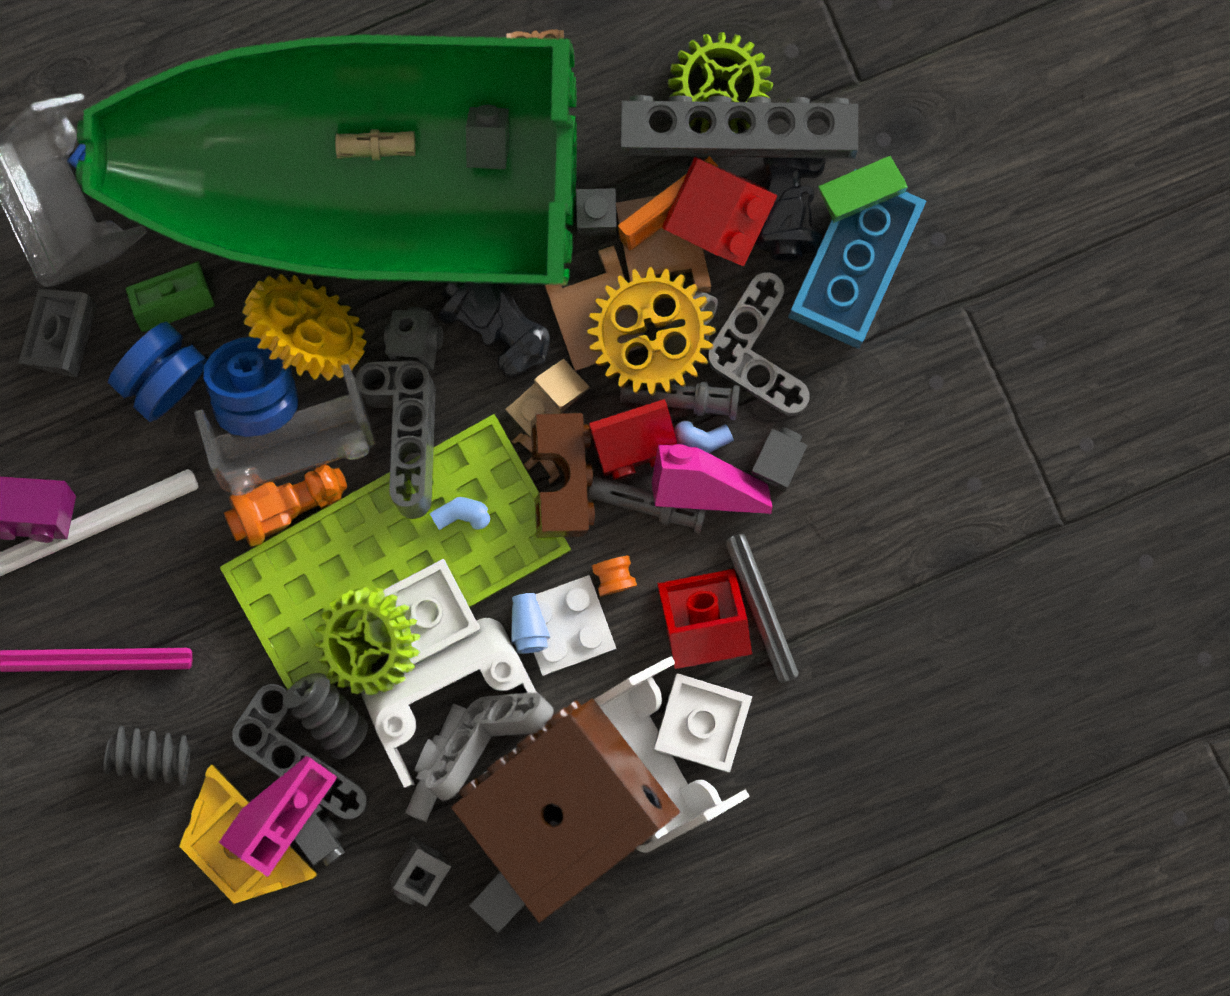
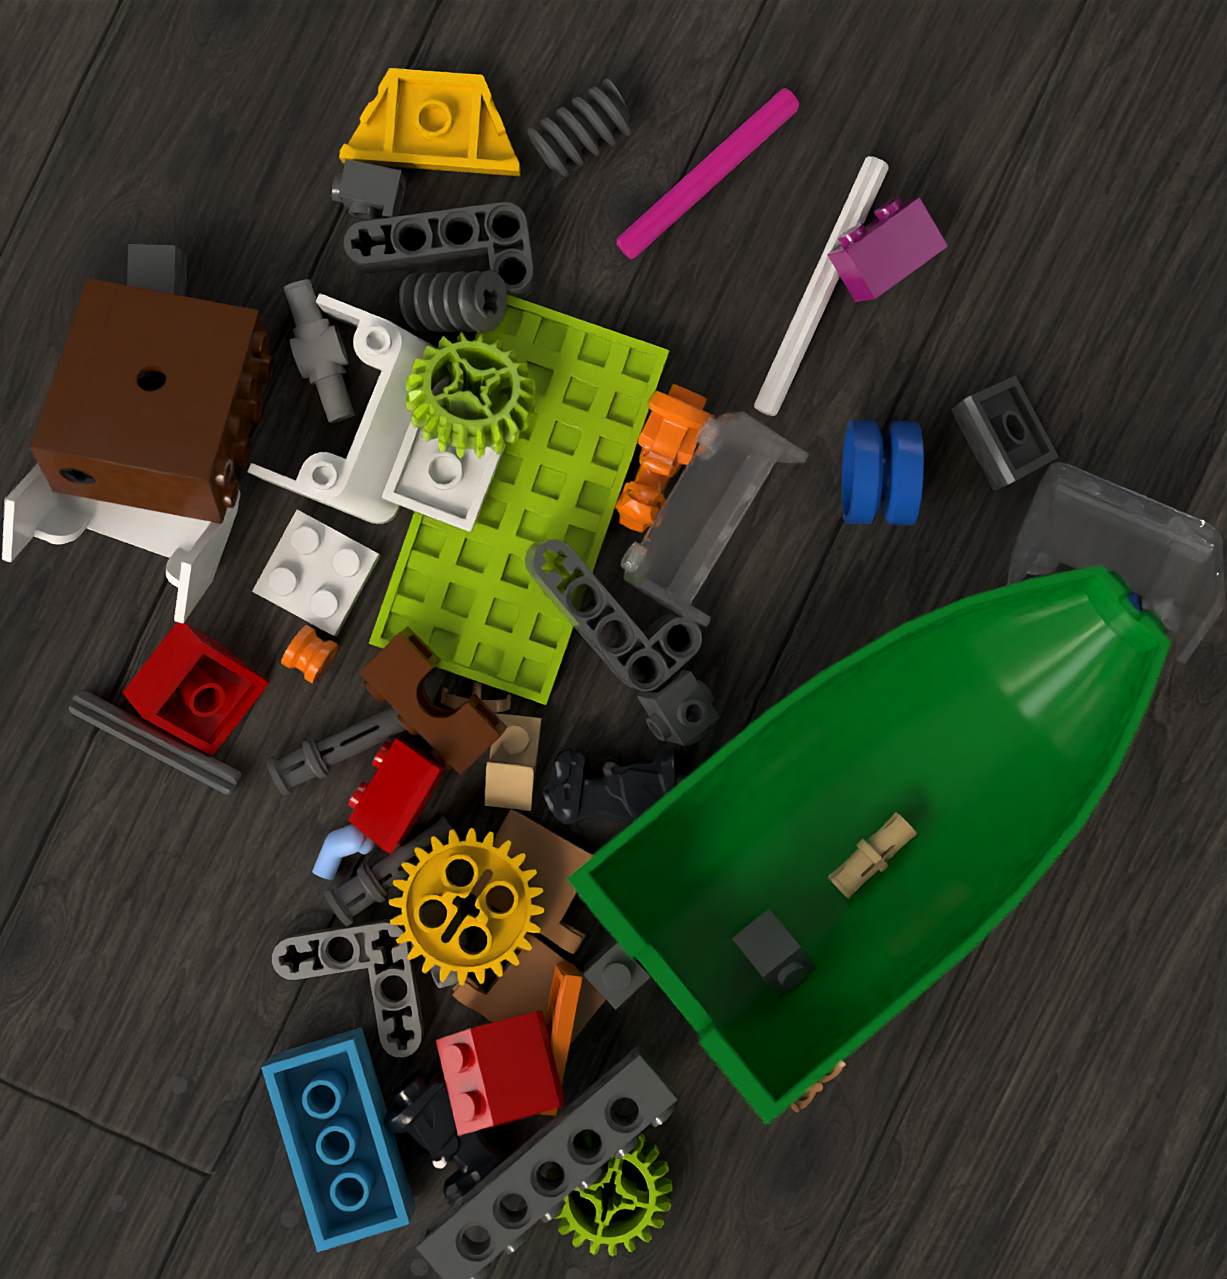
camera: 140 degrees right, 5 degrees up
bright green slope [126,261,214,332] -> none
blue wheel [203,337,298,437] -> none
dark pink slope [218,756,337,877] -> none
yellow gear [242,274,366,380] -> none
dark grey brick [389,836,451,907] -> none
light grey beam [425,693,553,801] -> none
light blue arm [429,497,490,530] -> none
light blue cone [511,593,550,654] -> none
dark pink slope [651,444,773,514] -> none
white plate [653,673,752,773] -> none
dark grey brick [750,427,808,491] -> none
bright green slope [818,156,908,223] -> none

